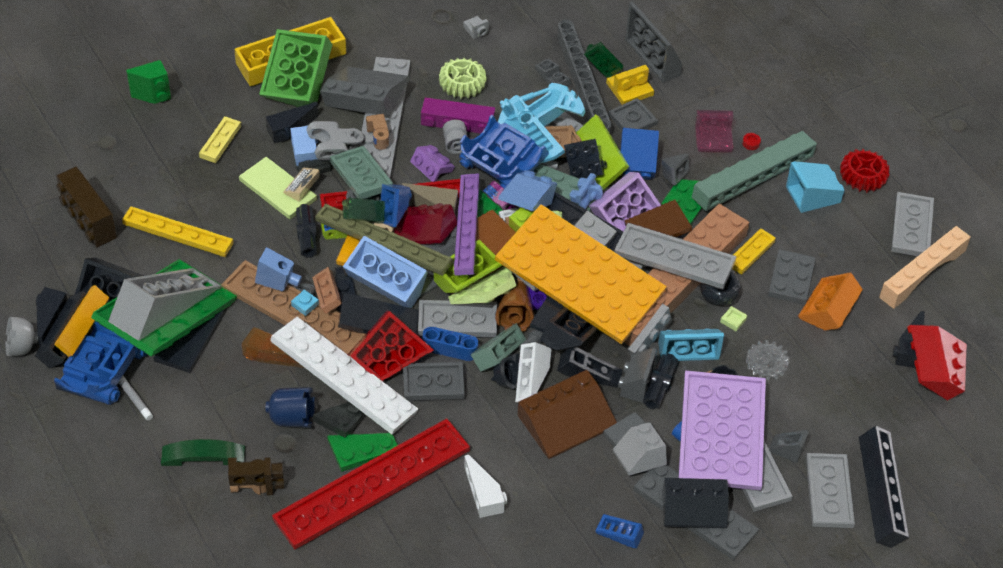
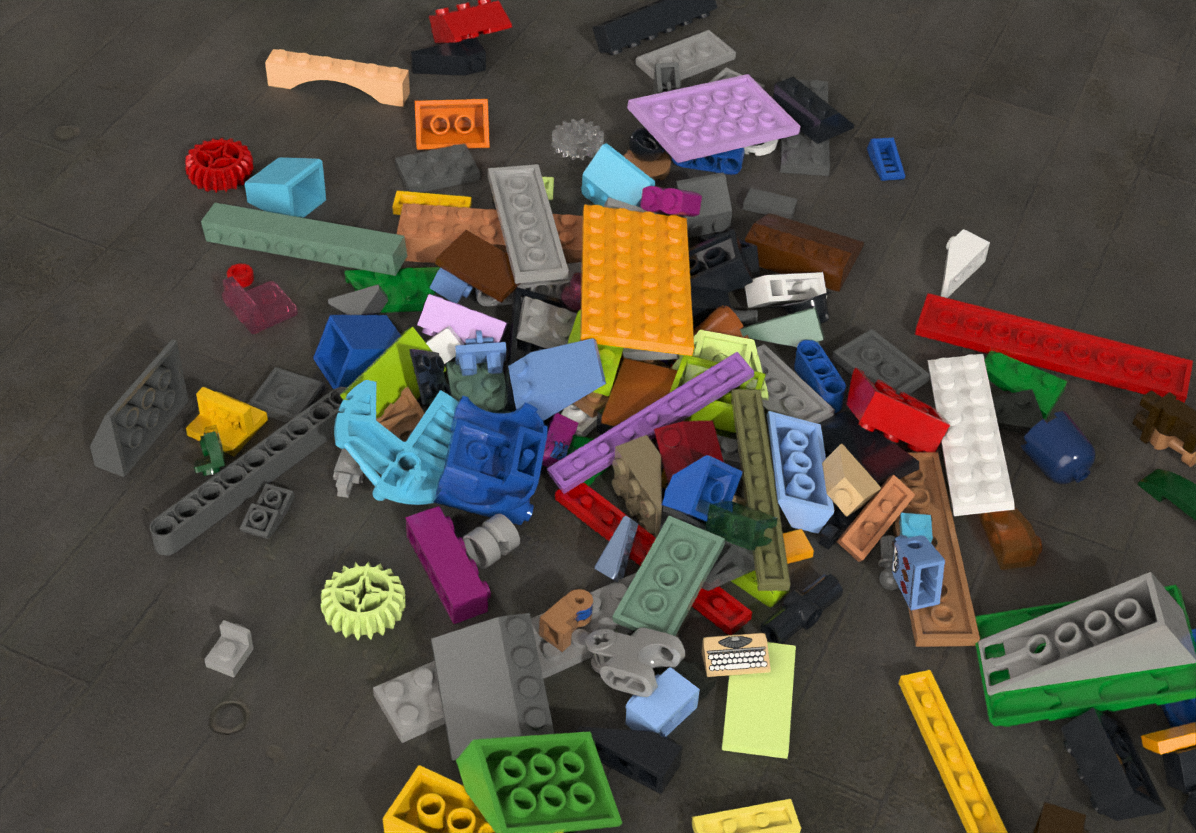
camera: 125 degrees left, 5 degrees down
medium lavender bracket [411,145,455,182] -> none
light grey slope [613,422,667,476] -> none
light grey plate [891,192,934,256] -> none
none -> white tile [426,325,465,364]
none -> sand blue slope [594,515,638,582]
none -> magenta brick [640,186,702,217]
none -> tan slope [822,444,881,516]

